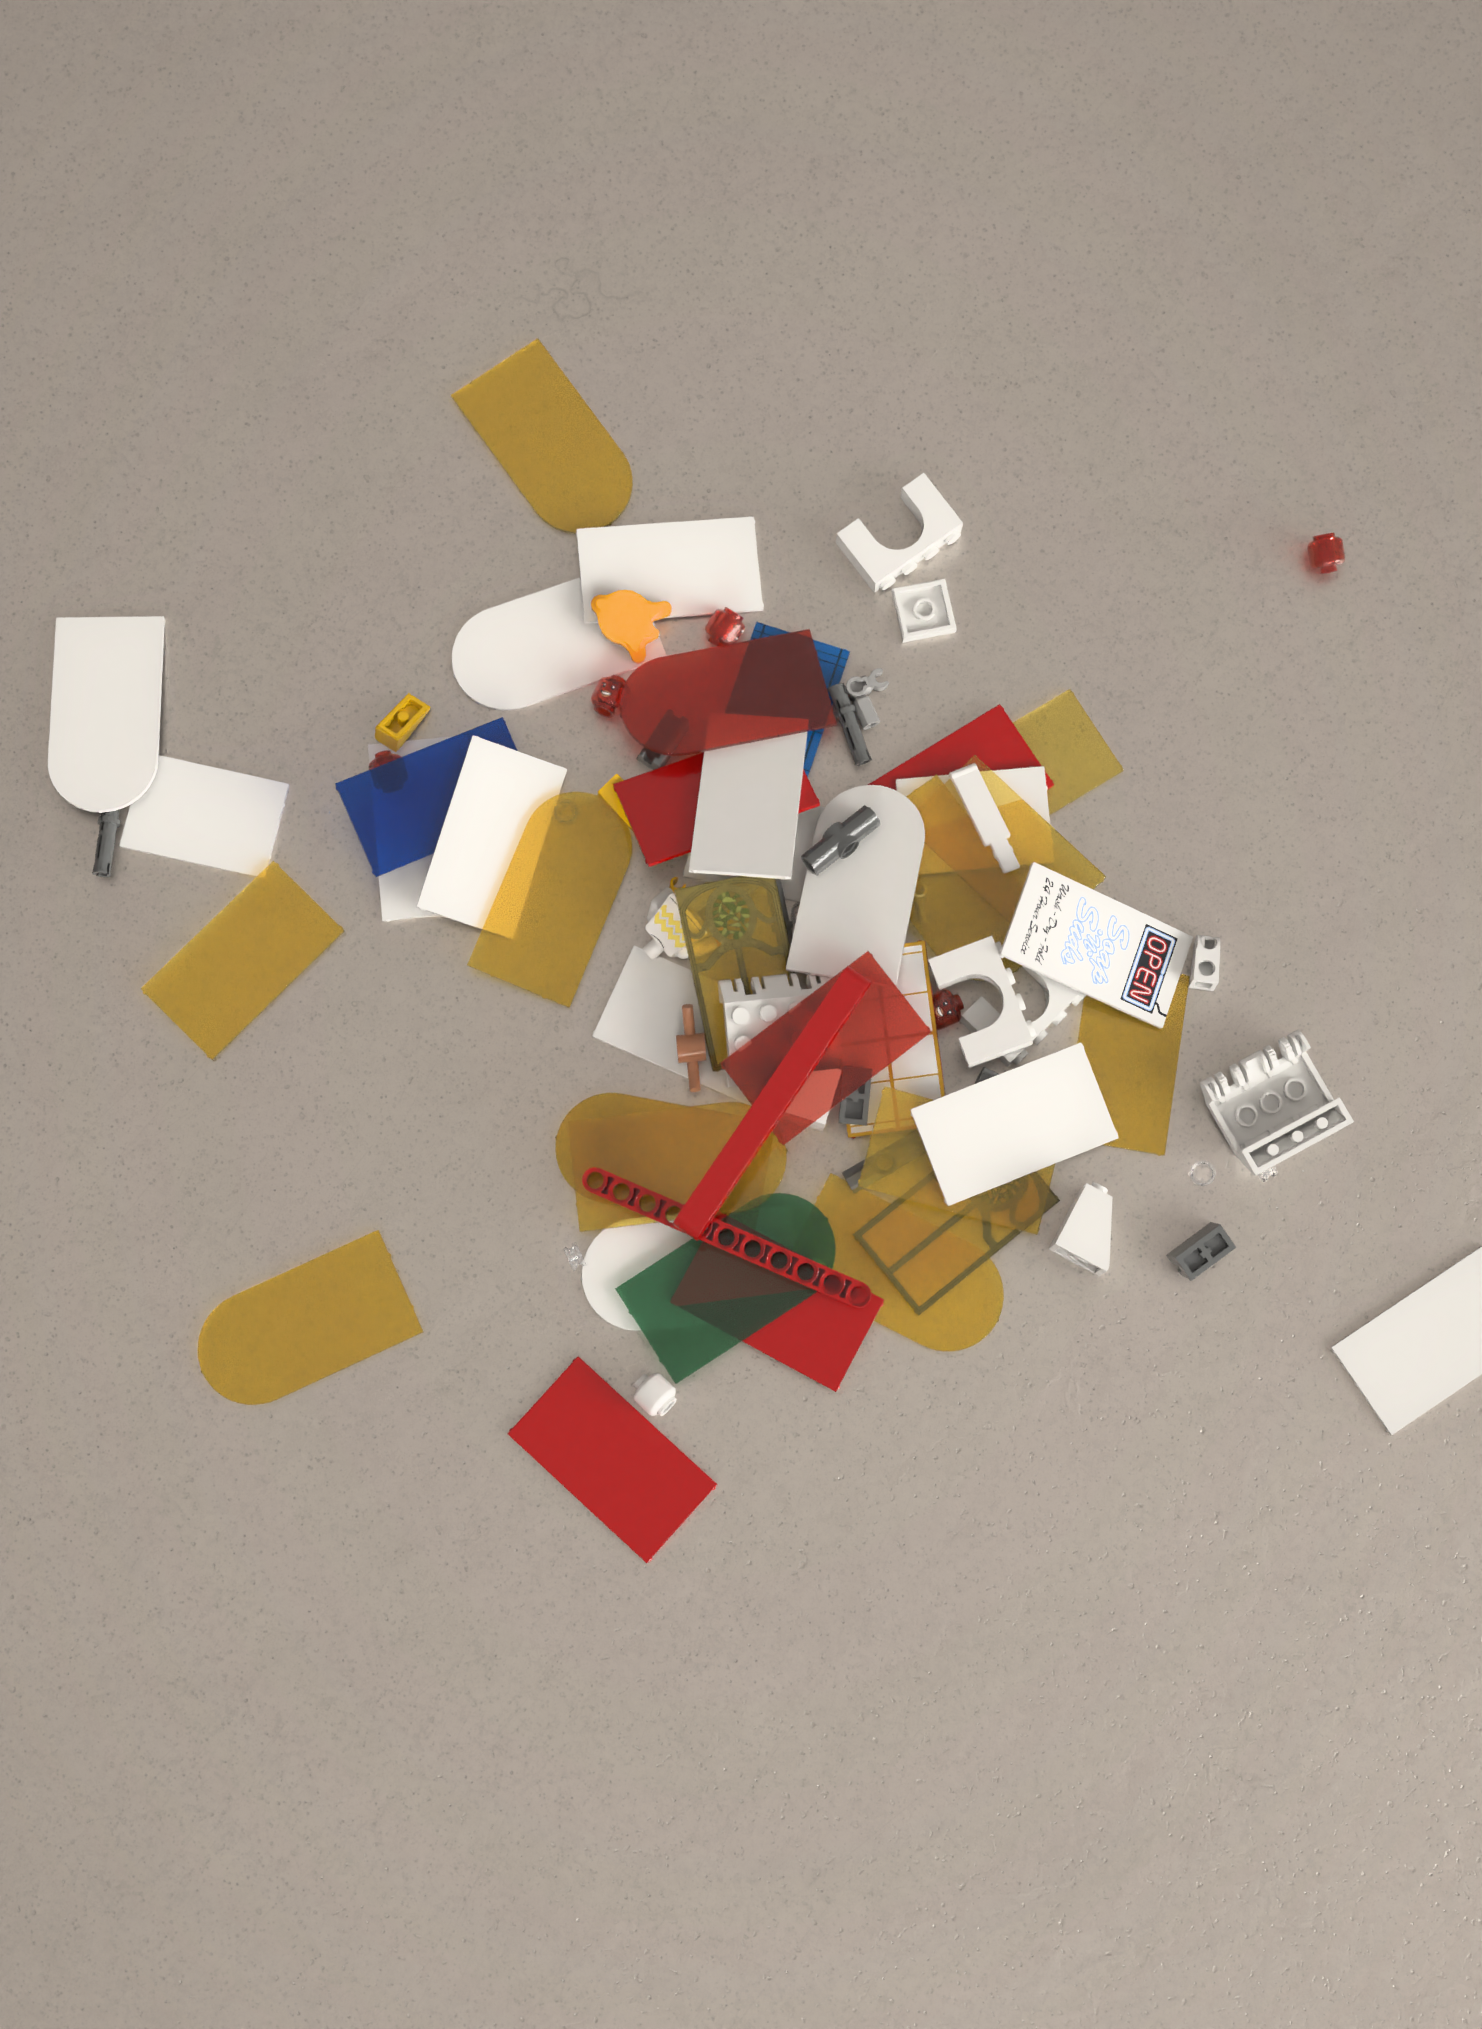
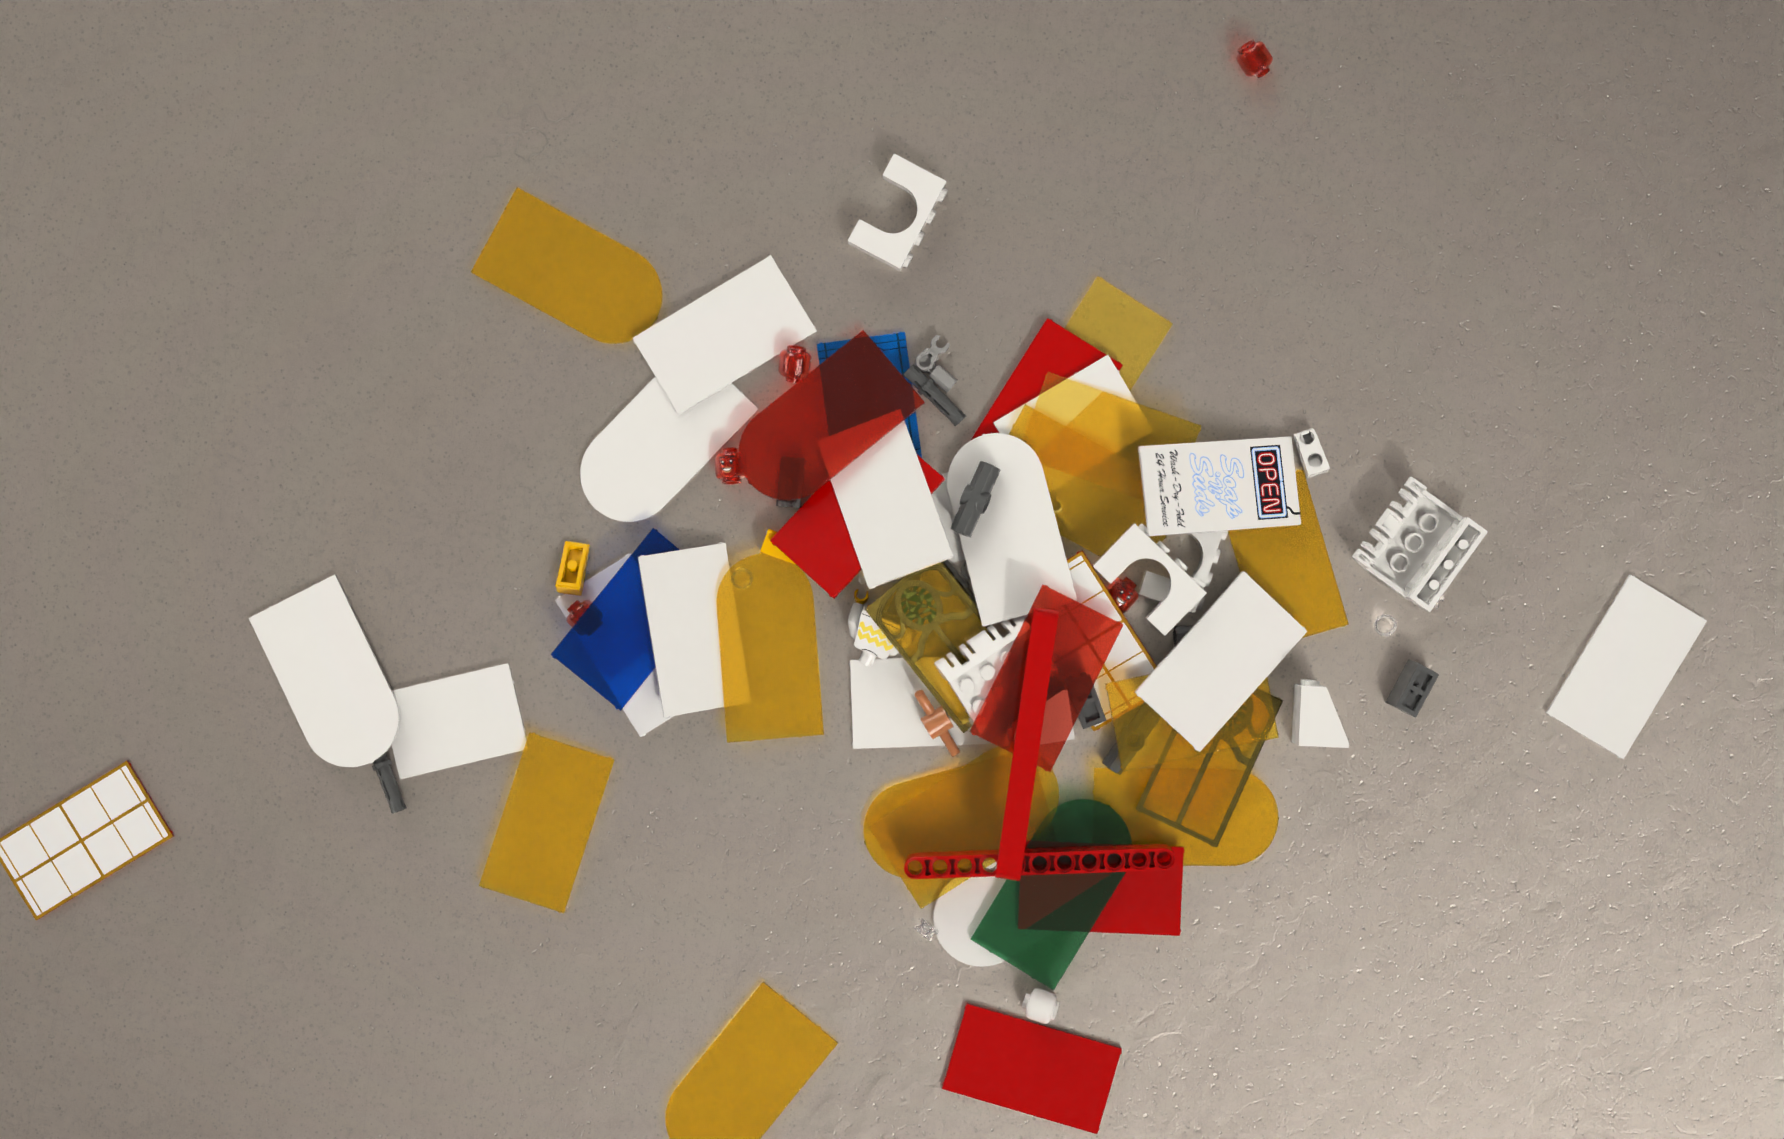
camera: 20 degrees left, 10 degrees up
light orange tile [591,590,672,664] -> none
white tile [891,578,957,643] -> none
white piece [949,763,1020,874] -> none

